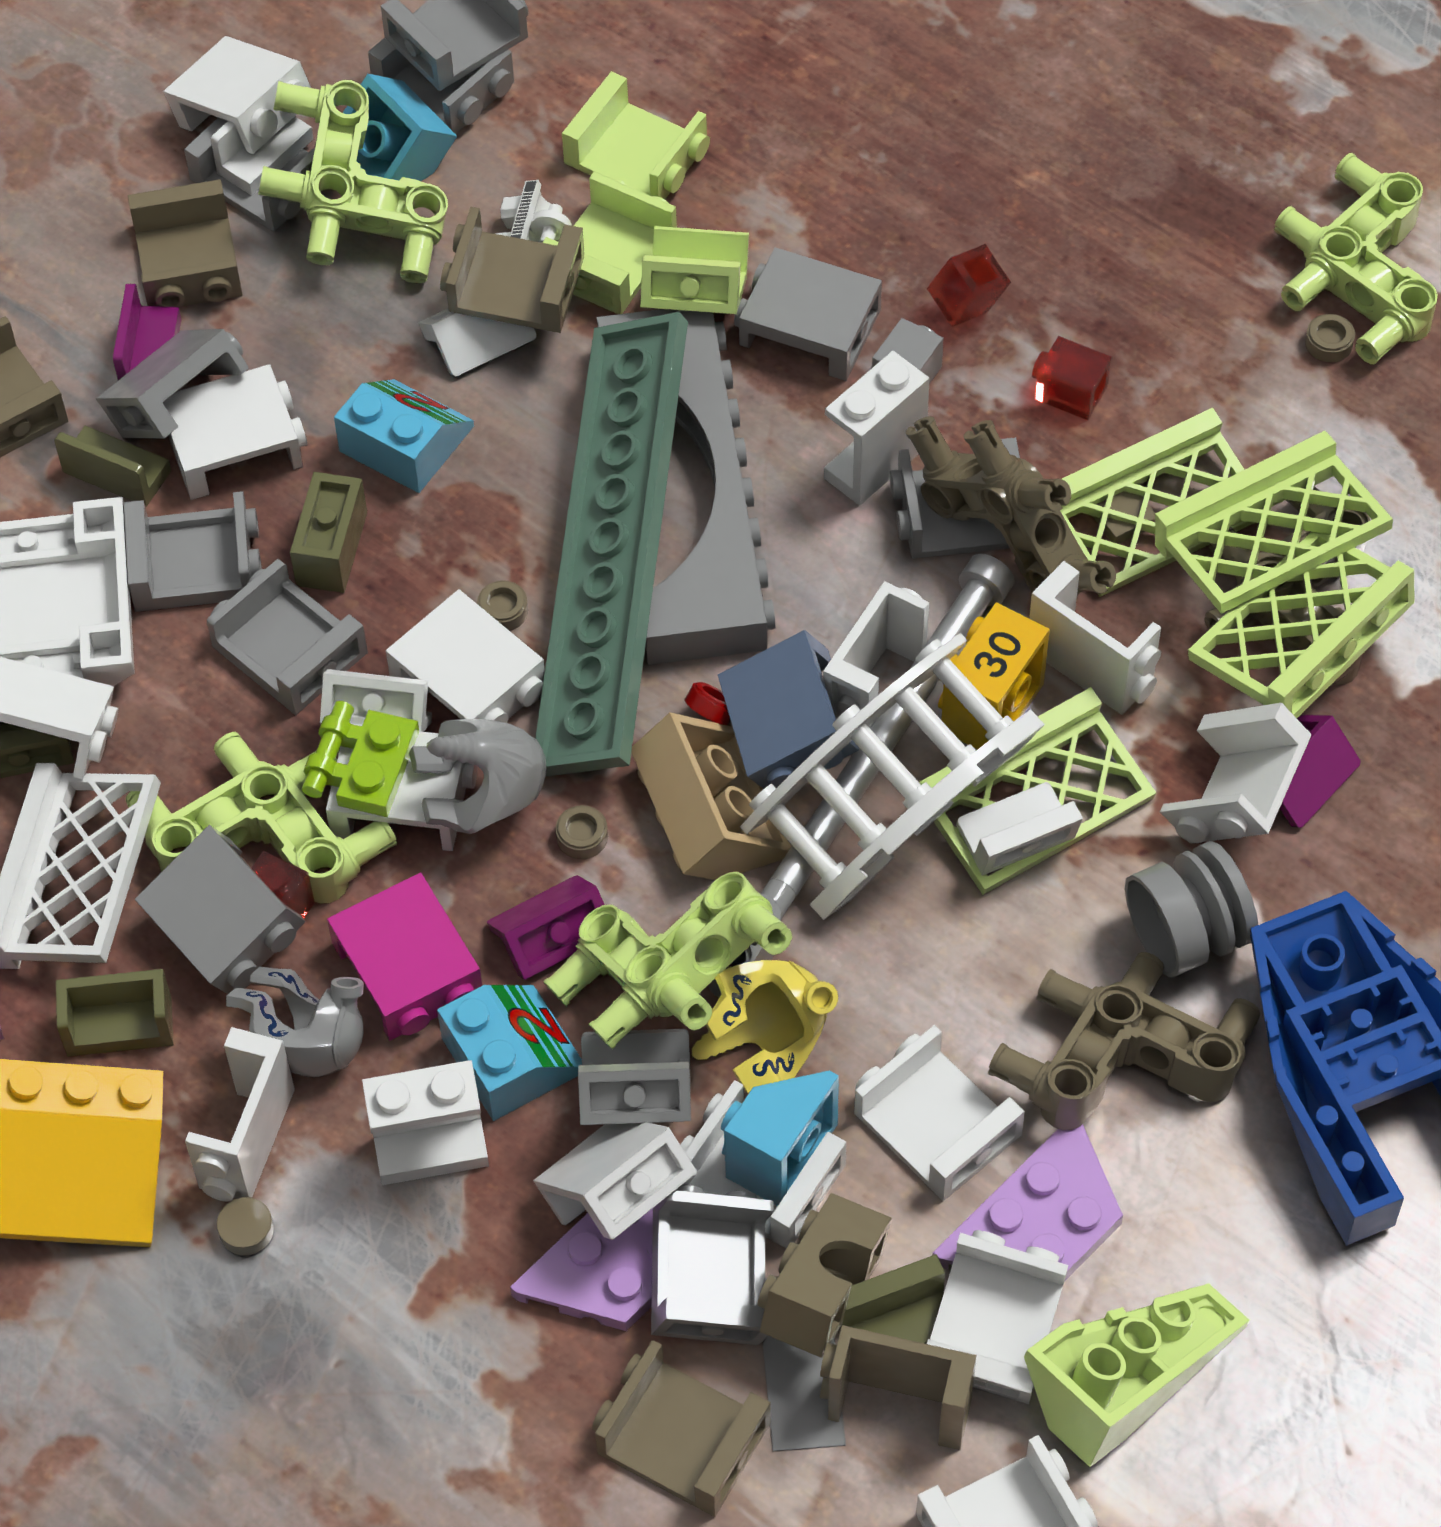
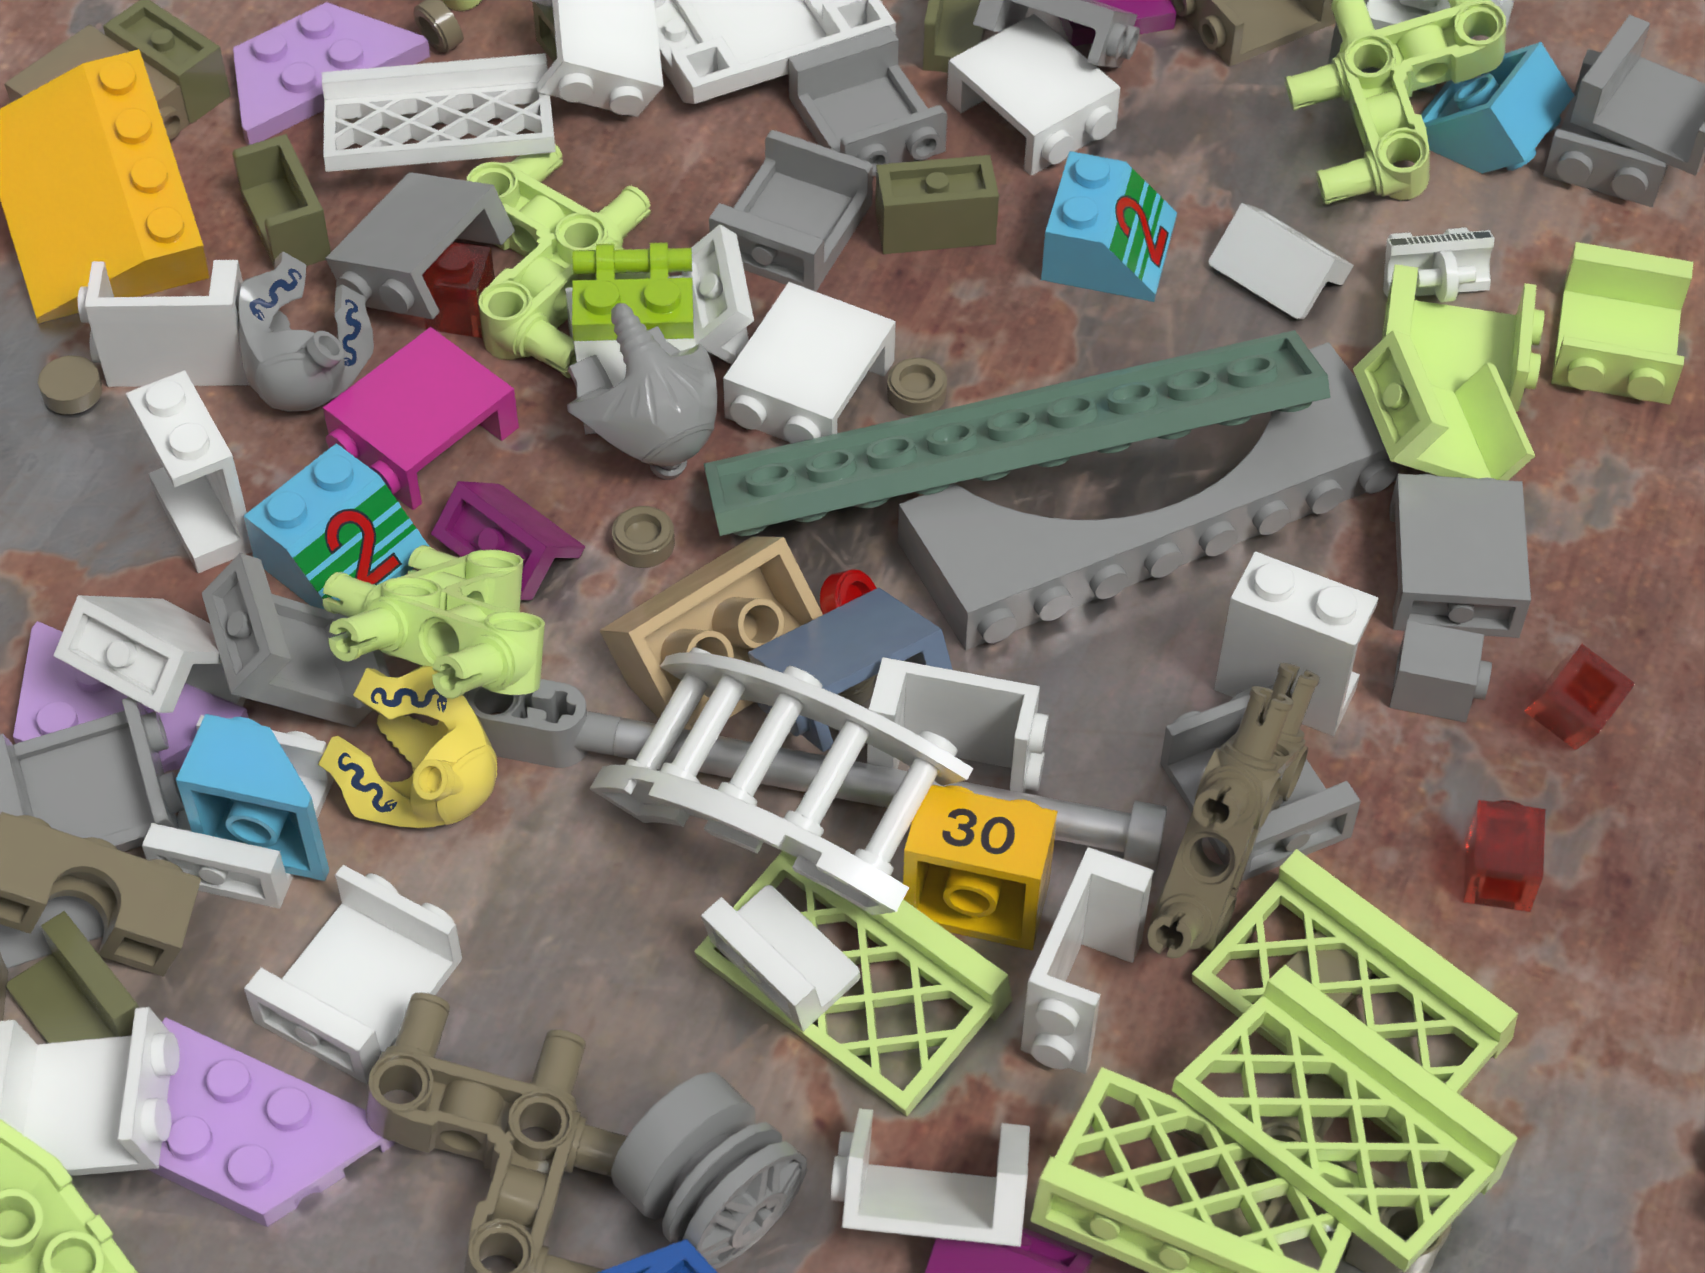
camera: 70 degrees right, 5 degrees down
dark tan panel [440,207,584,333] -> none

